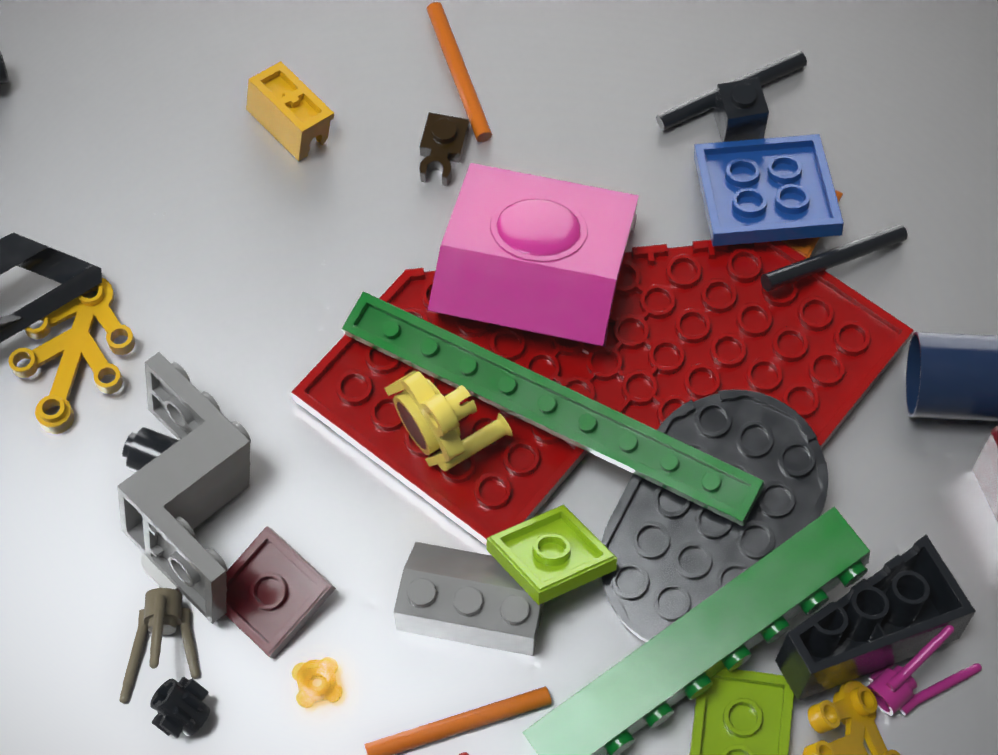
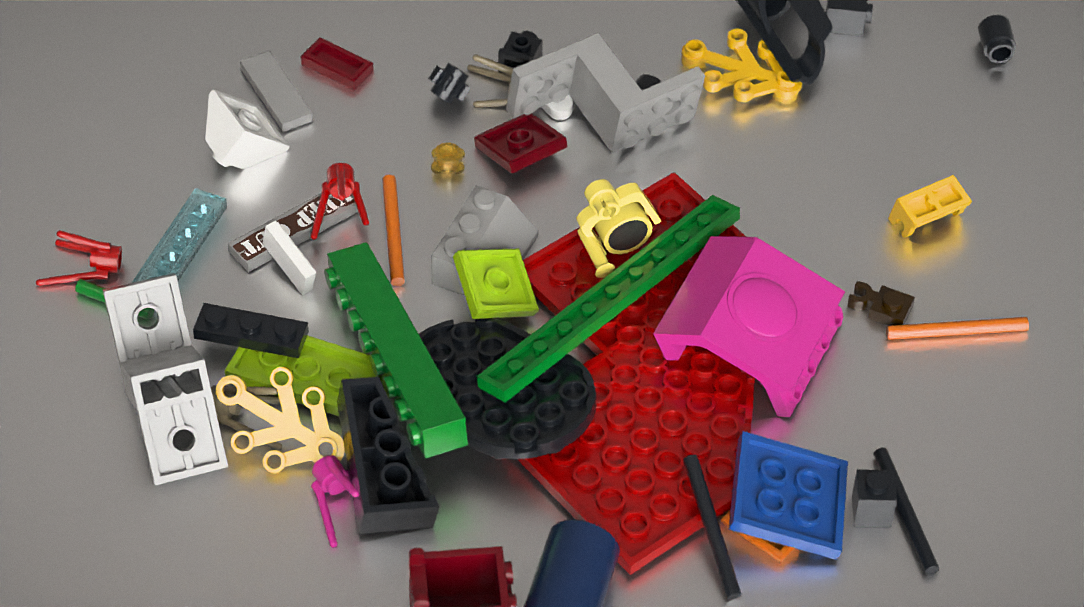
camera: 100 degrees right, 15 degrees down
none -> black brick [498,31,543,74]

